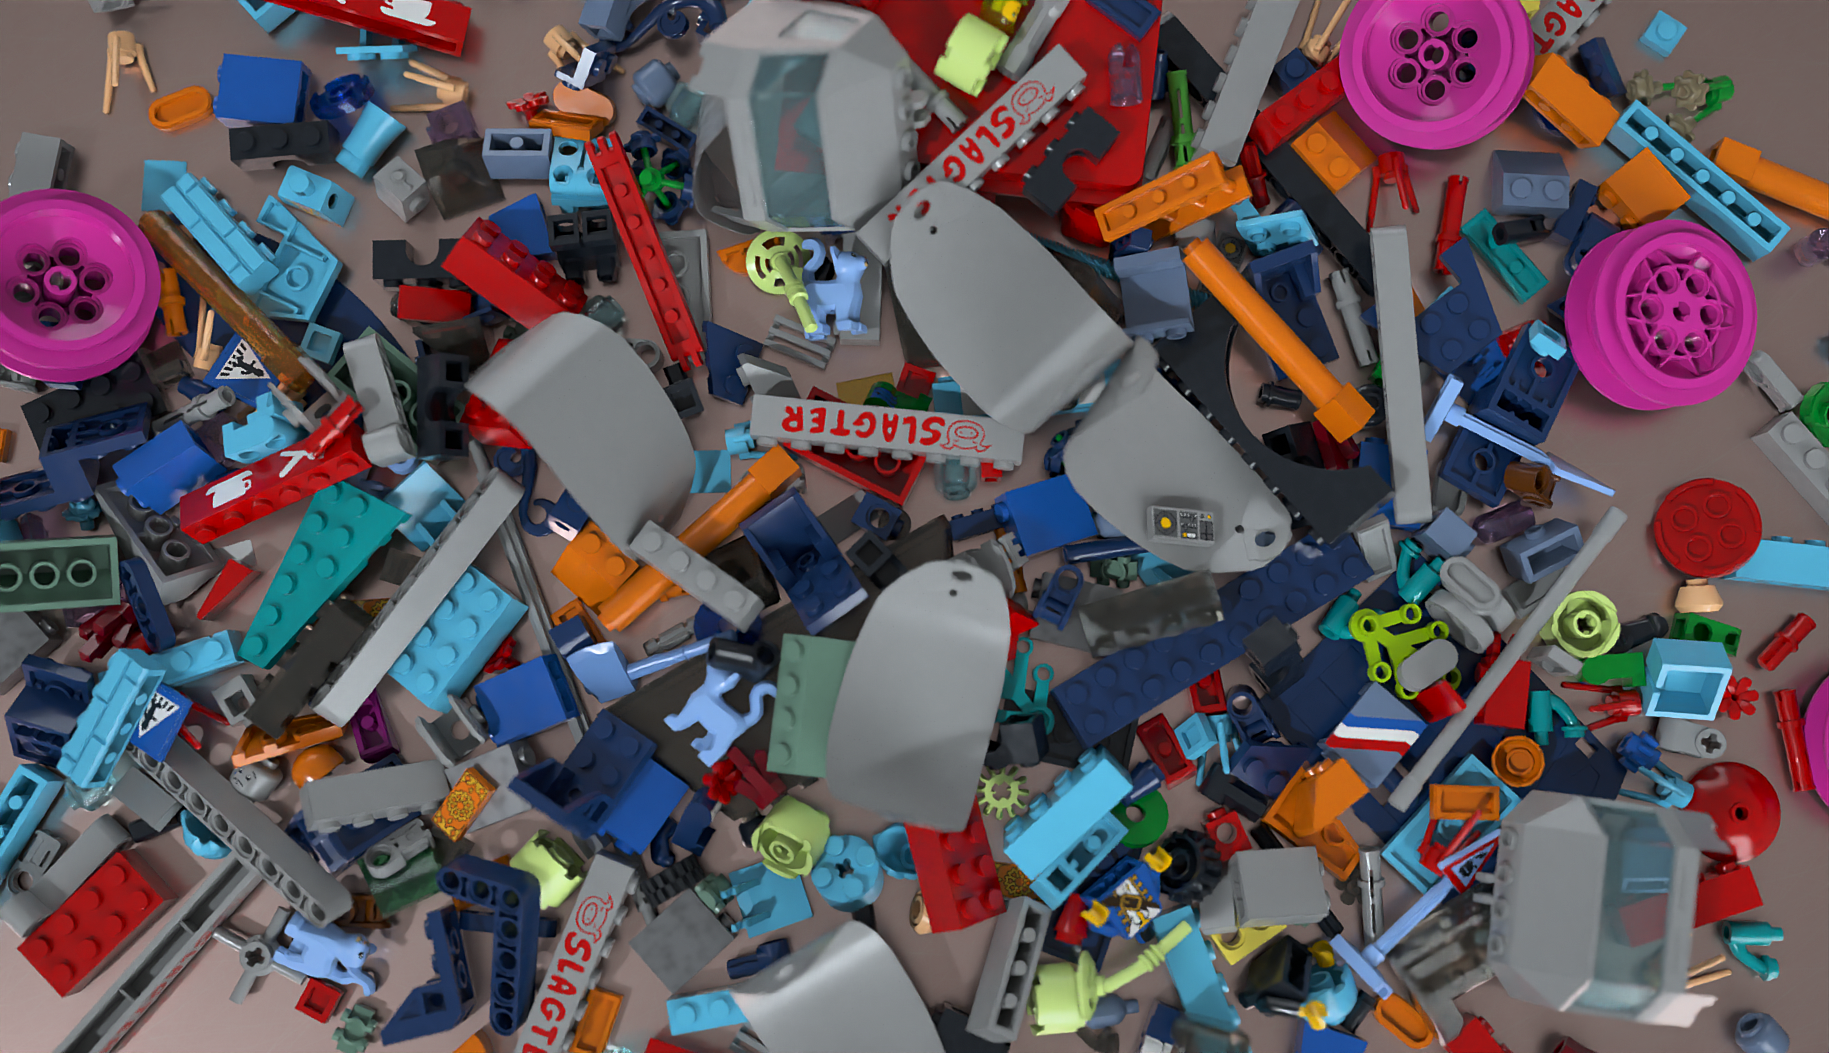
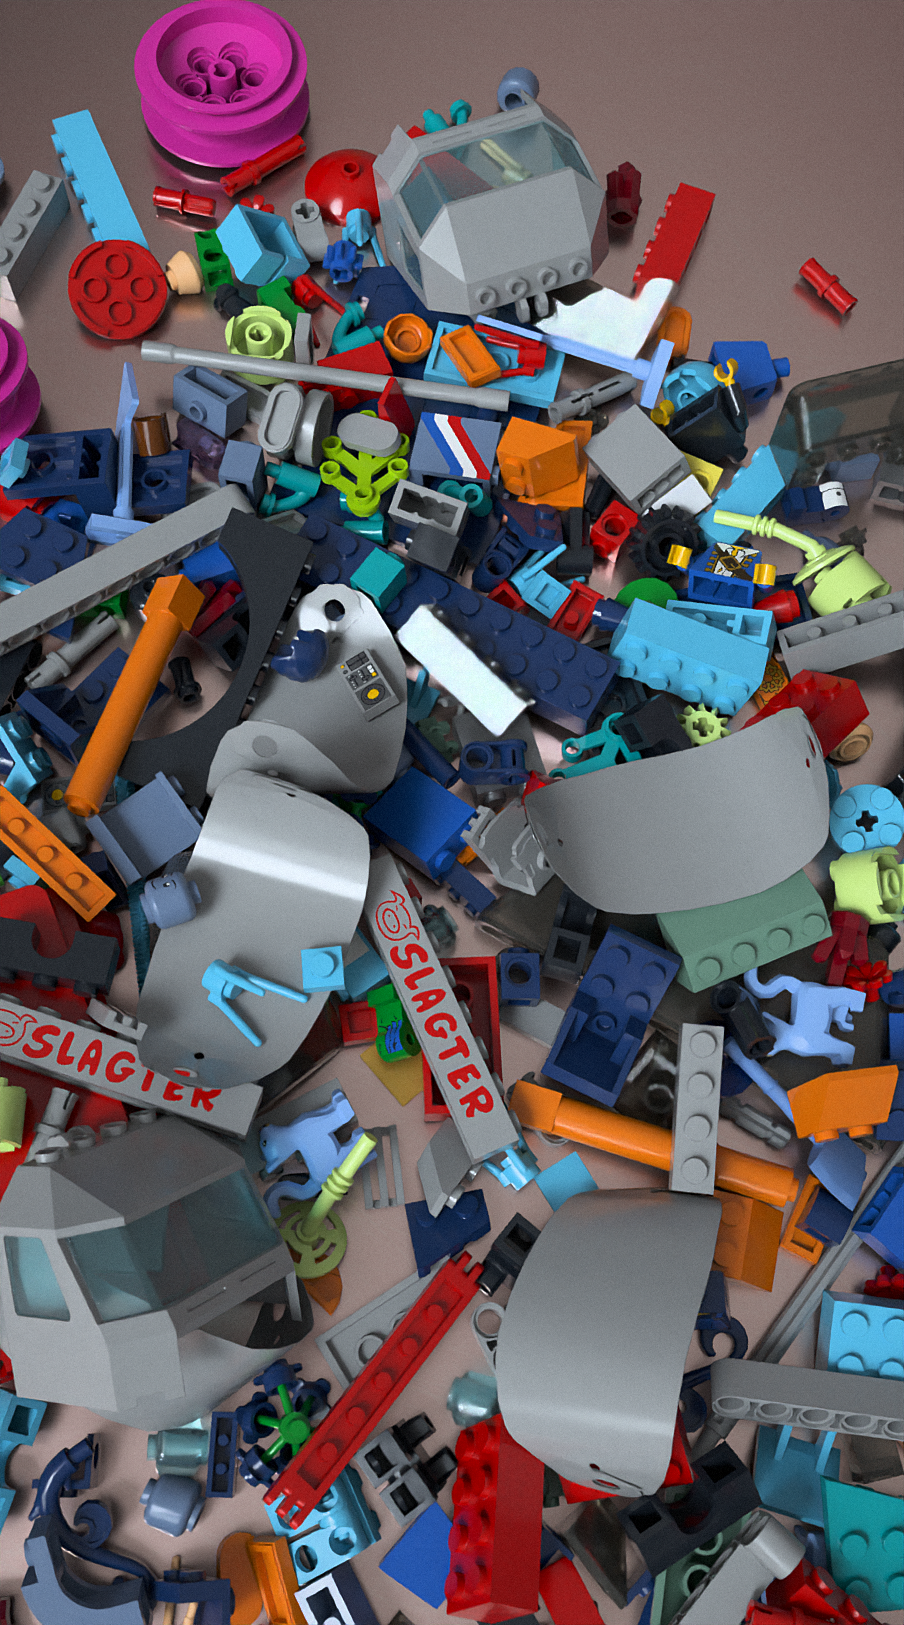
camera: 125 degrees left, 15 degrees down
none -> light grey tile [85,998,148,1041]
none -> sand blue head [139,872,202,930]
none -> medium azure plant [202,959,308,1047]
none -> dark blue hair [270,629,330,683]
none -> medium azure plate [301,946,345,993]
none -> teal brick [350,547,407,614]
none -> light grey brick [388,478,470,539]
none -> teal plant [437,480,492,517]
none -> orange slope [787,1065,899,1143]

